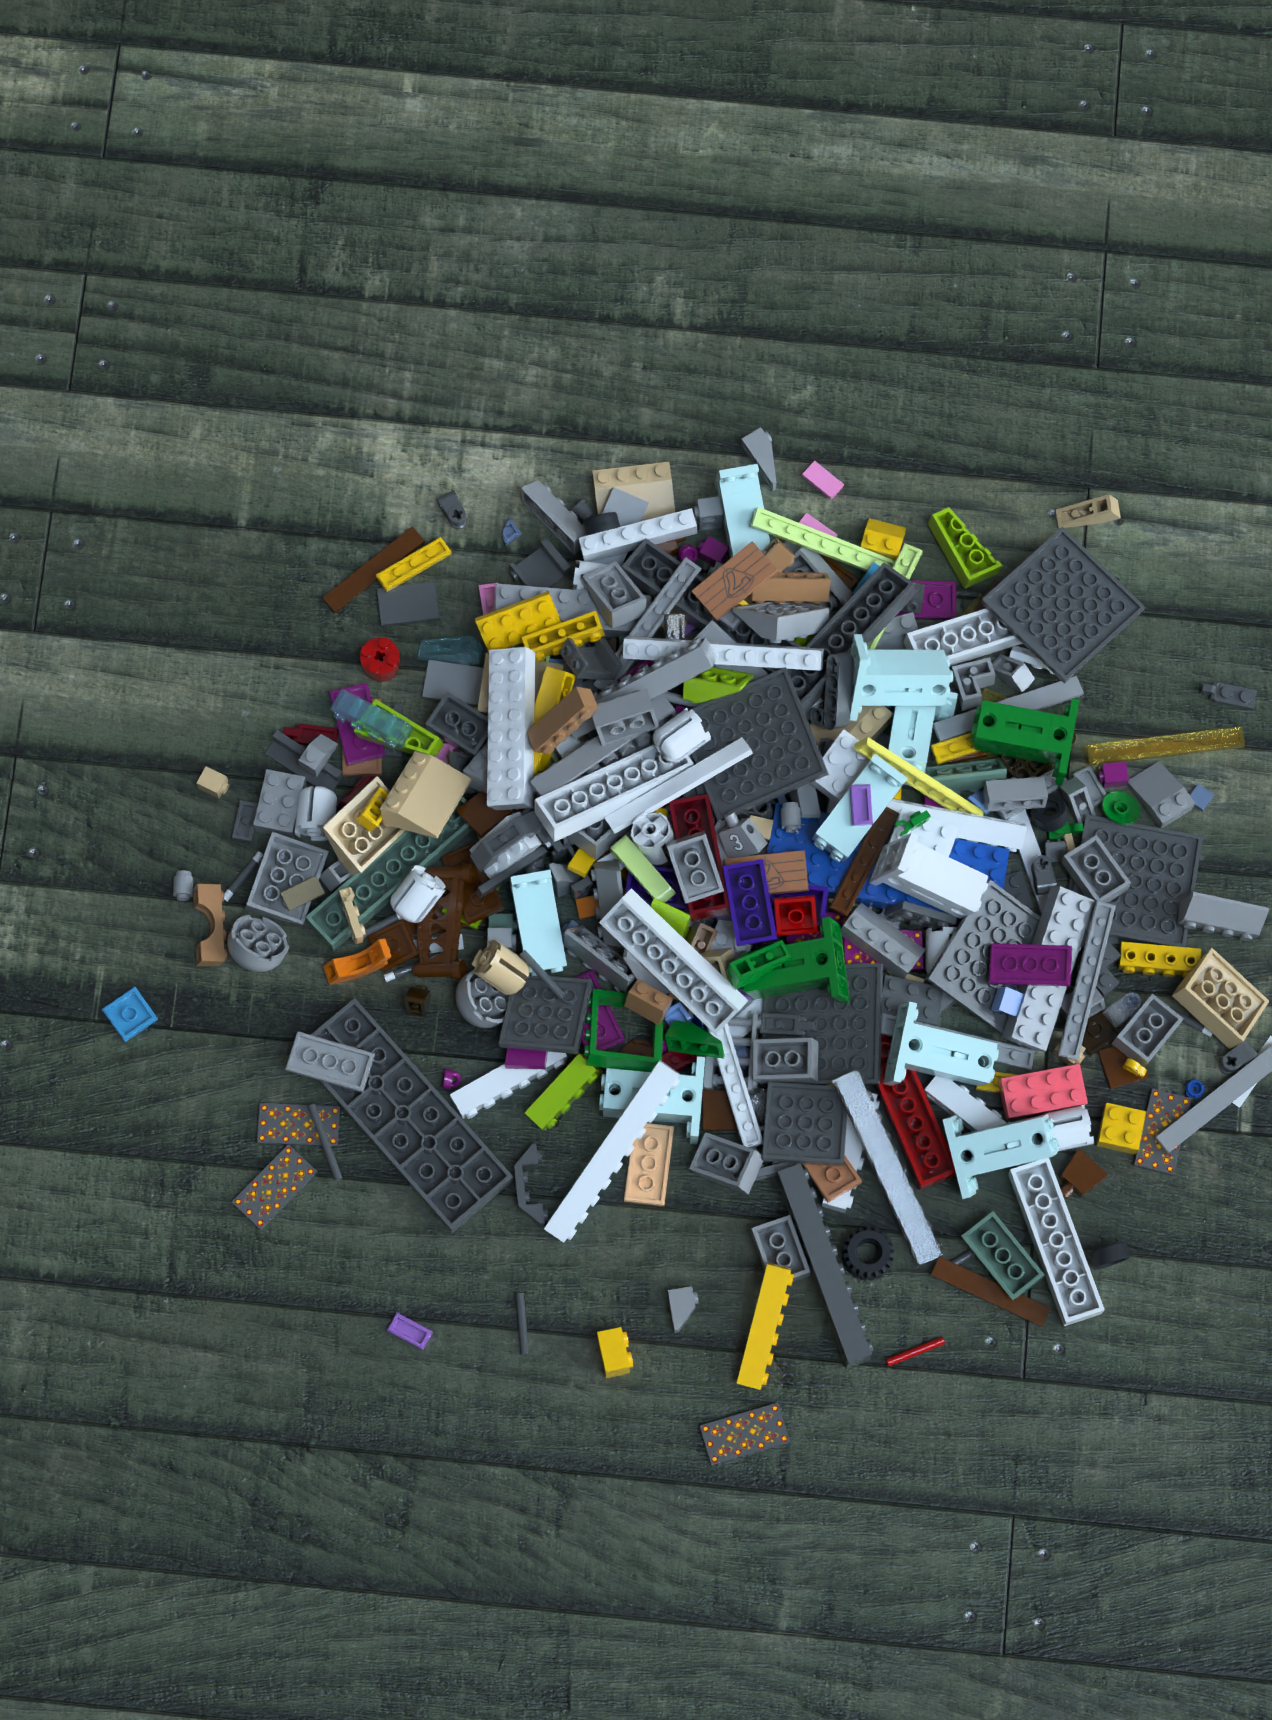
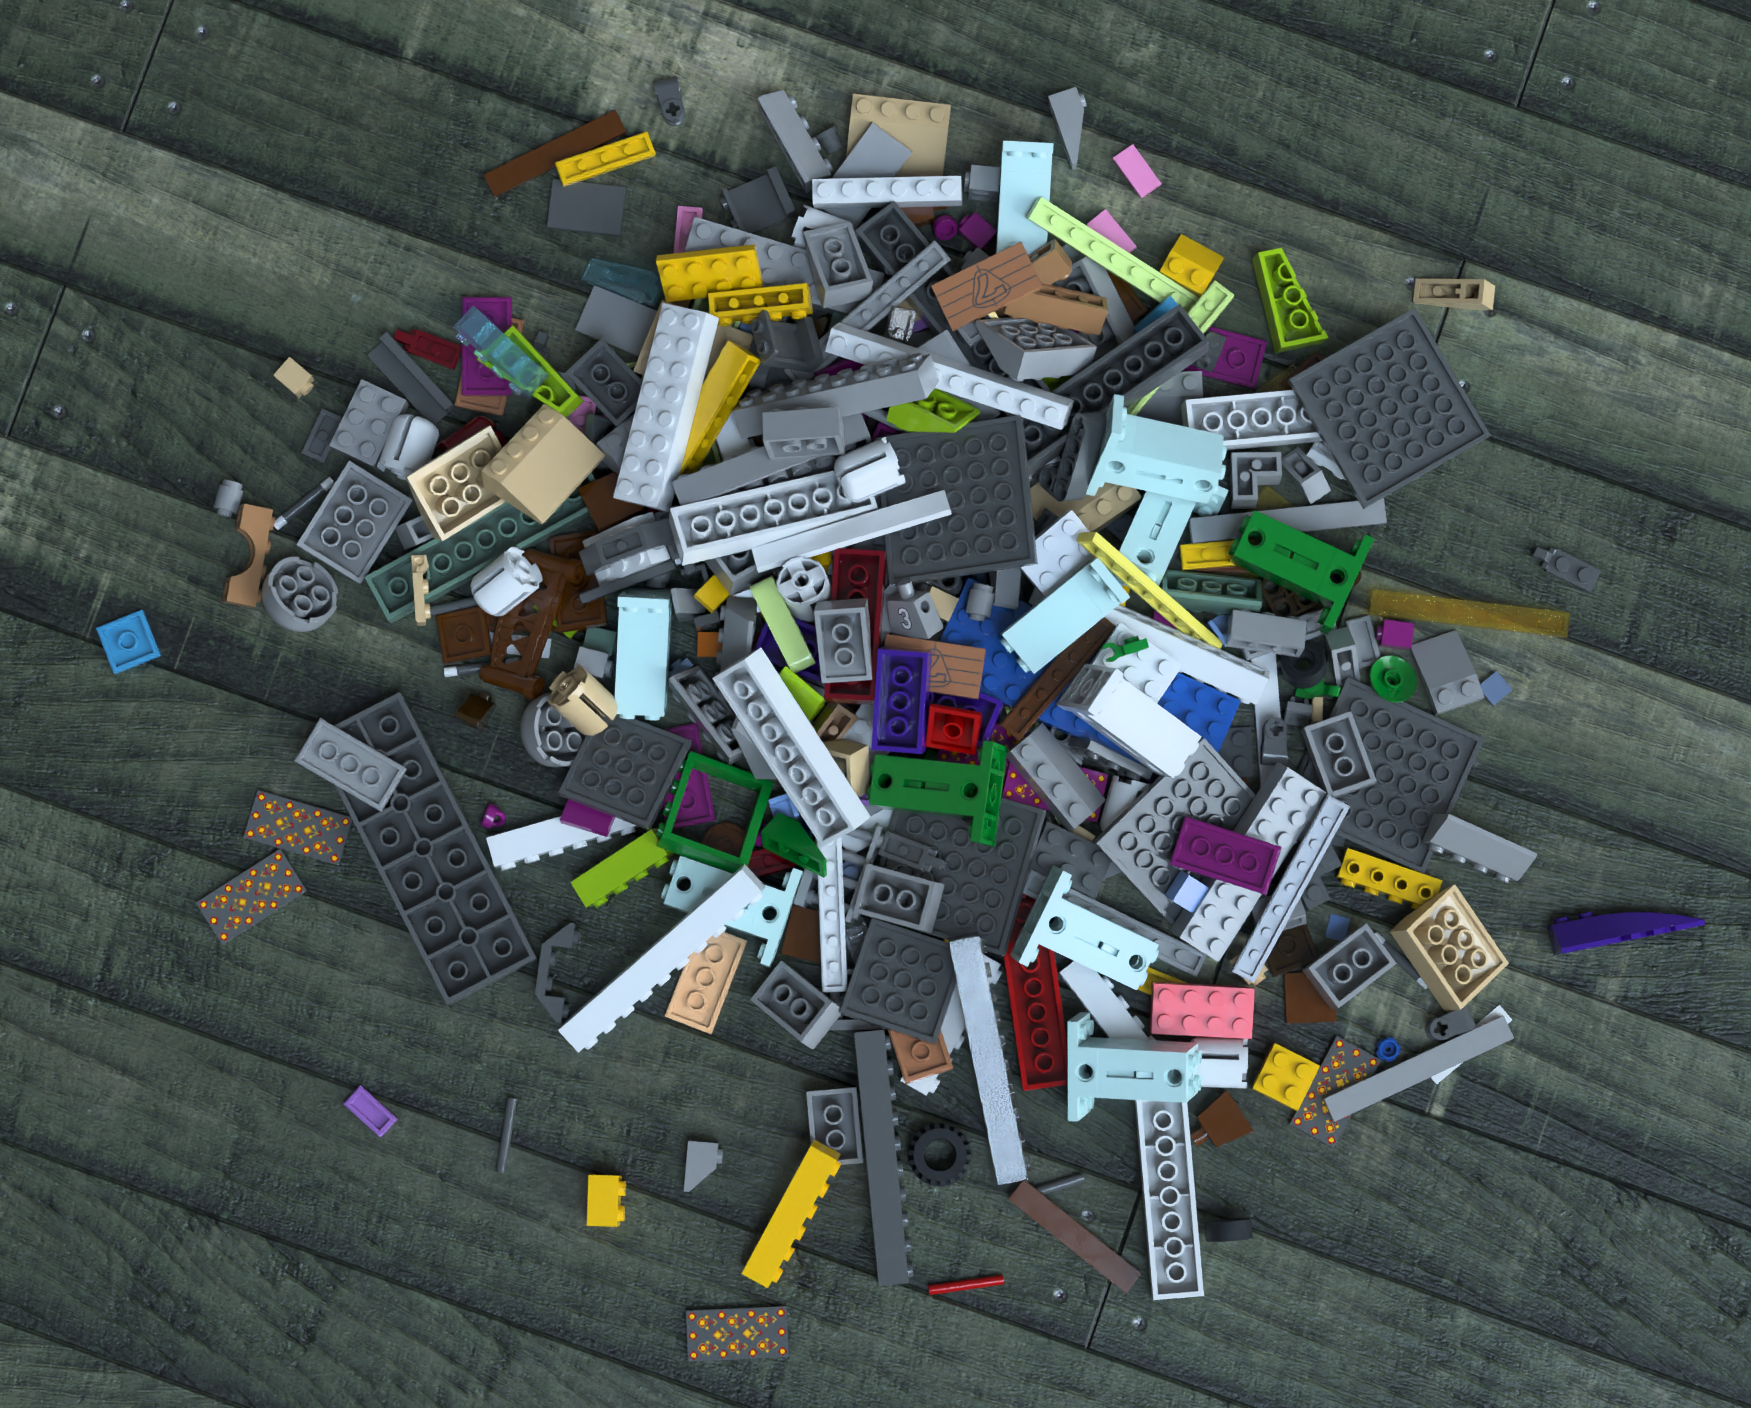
camera: 15 degrees right, 10 degrees up
dark tan tile [280,876,325,912] -> none
light grey slope [298,734,338,777] -> none
dark grey bar [308,1104,343,1181] -> none
orange arch [323,939,391,985] -> none
yellow slope [356,787,389,831] -> none
red brick [360,637,400,682] -> none
sand blue tile [503,518,522,546] -> none
dark grey bar [520,950,566,1000] -> none
medium nougat brick [527,687,599,754] -> none
black tyre [583,512,620,536] -> none
medium nougat brick [624,979,673,1025] -> none
green slope [726,940,792,990] -> none
medium lavender tile [849,784,873,826] -> none
sand green slope [961,1211,1045,1300] -> none
clear piece [1102,992,1141,1028] -> none
yellow tile [1122,1058,1147,1077] -> none

